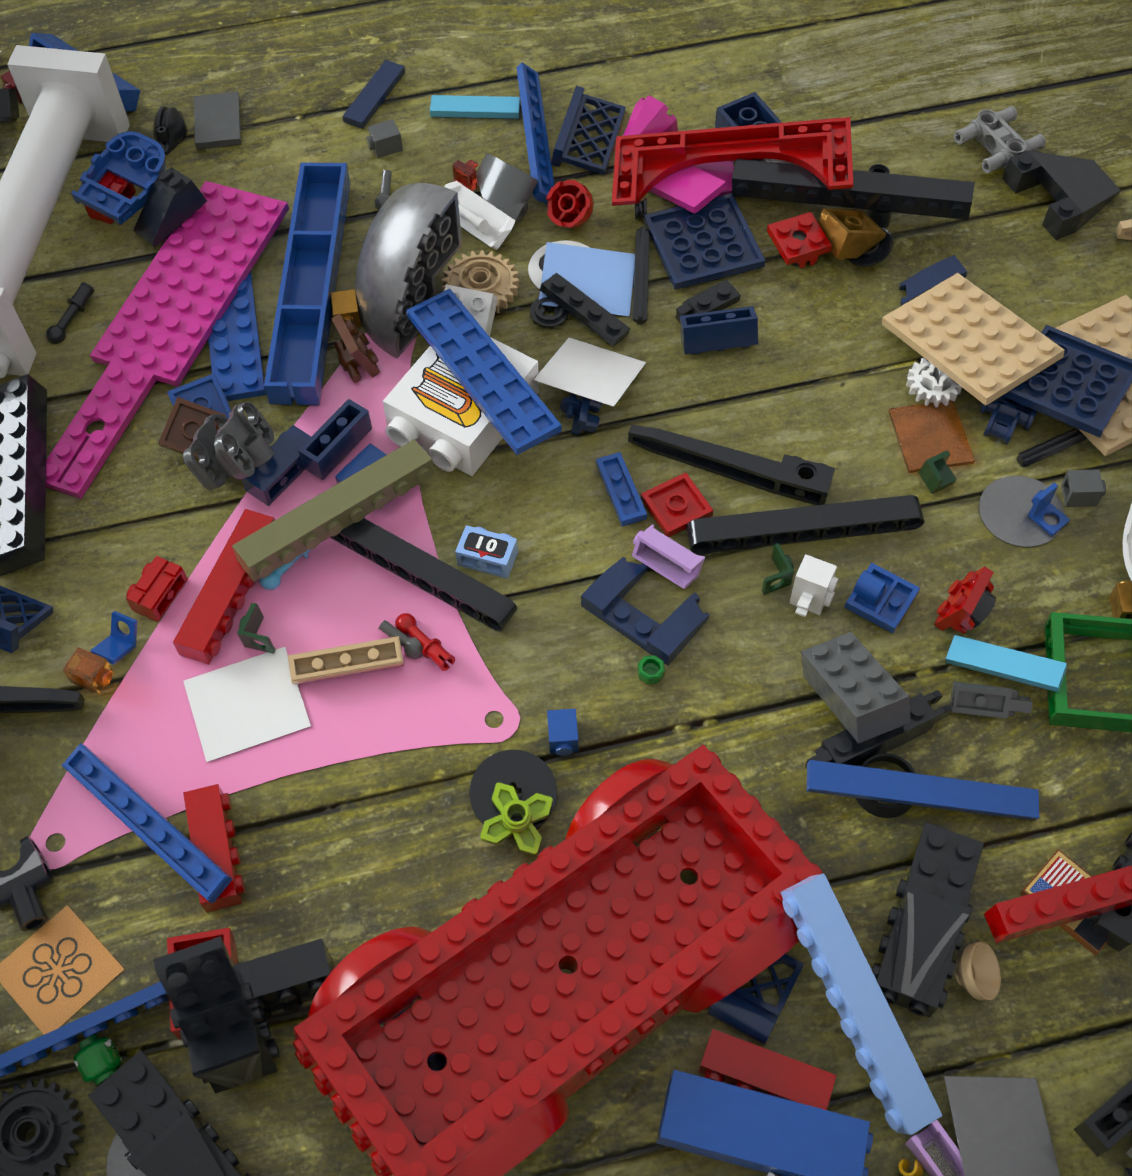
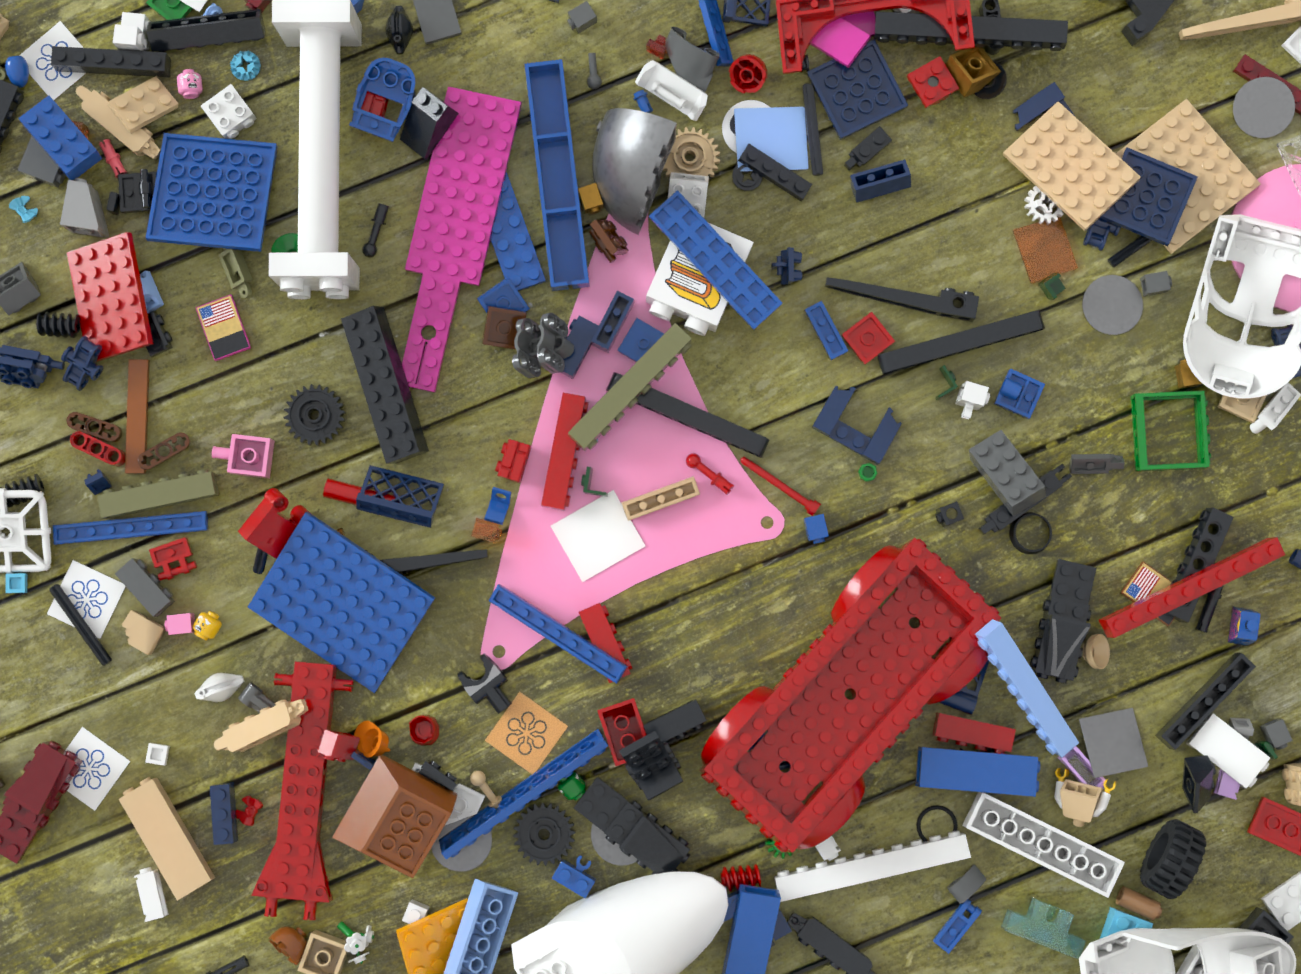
camera: 10 degrees left, 25 degrees up
dark grey bar [378,620,423,659] -> none
light blue brick [455,525,518,579] -> none
black piece [469,750,557,836] -> none
lime plant [480,783,553,856] -> none
white sticker [533,338,646,407] -> none
lavender window [632,524,705,589] -> none
blue tile [806,760,1039,821] -> none
red piece [934,566,996,634] -> none
medium azure tile [946,635,1067,692] -> none
blue bracket [1028,482,1070,536] -> none
none -> red piece [740,457,821,516]
none -> black bracket [935,501,964,527]

